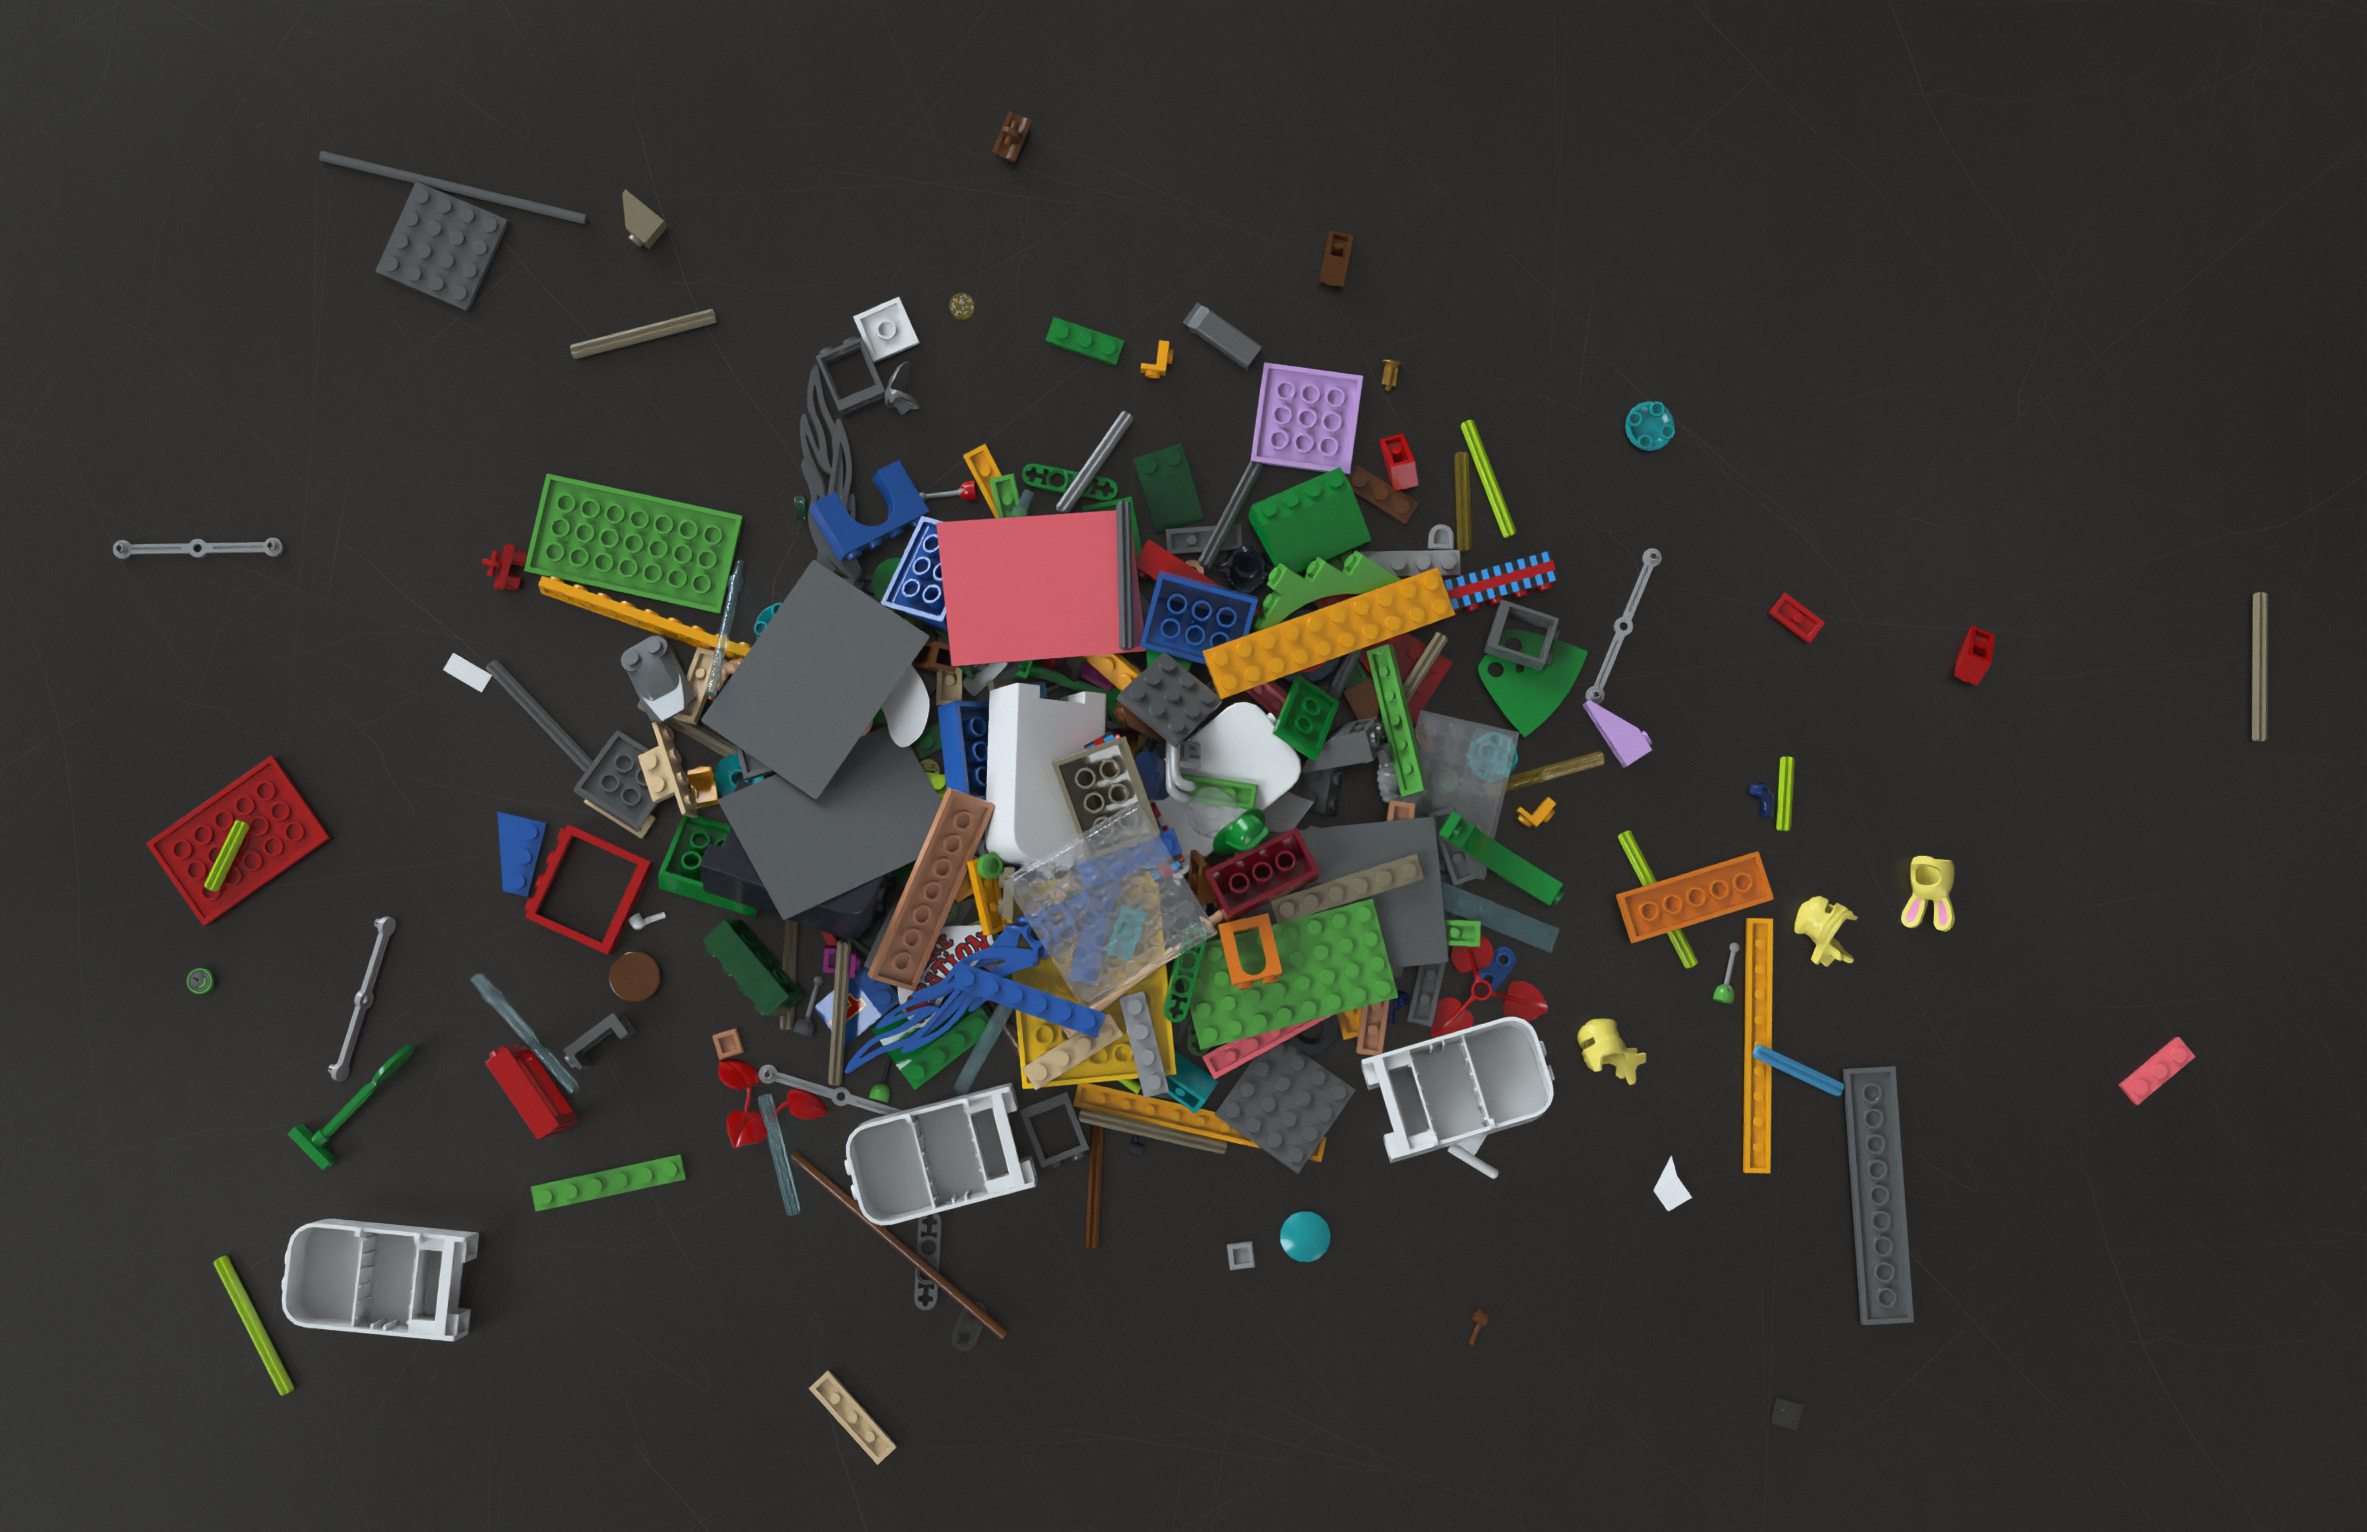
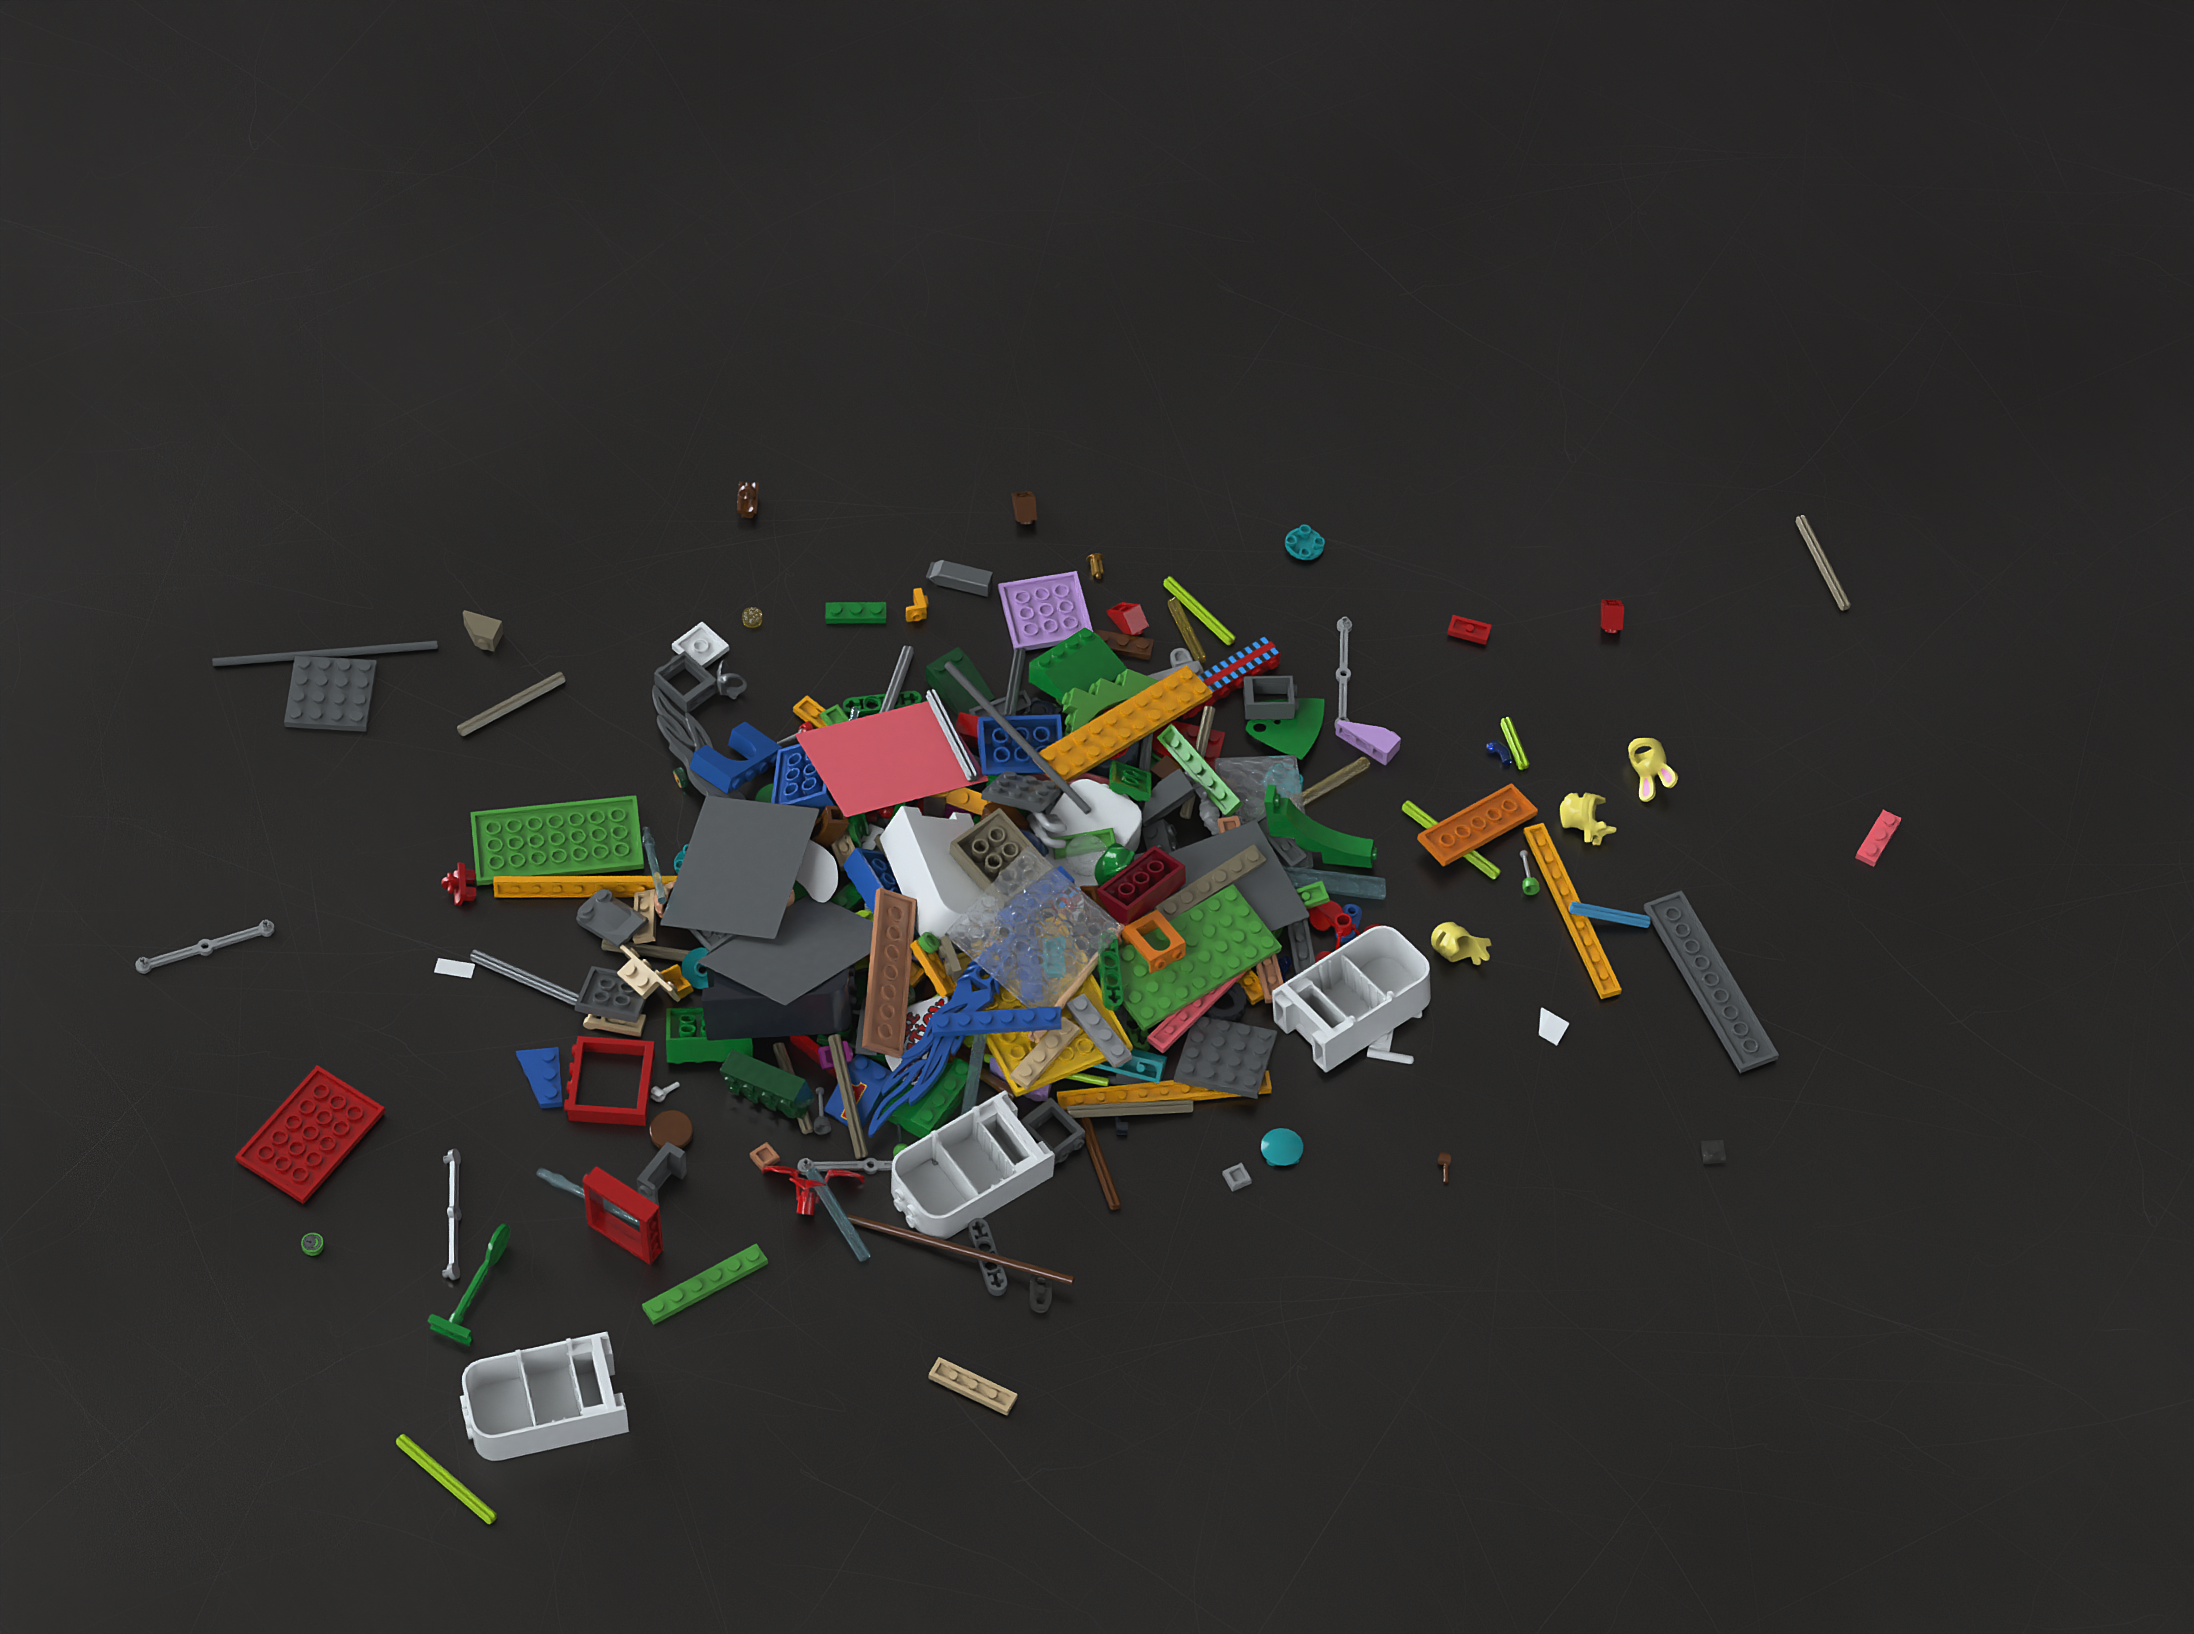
camera: 20 degrees left, 30 degrees down
lime axle [204,820,249,892] -> none
light orange bracket [1515,797,1556,828] -> none
none -> dark grey piece [944,661,1092,815]

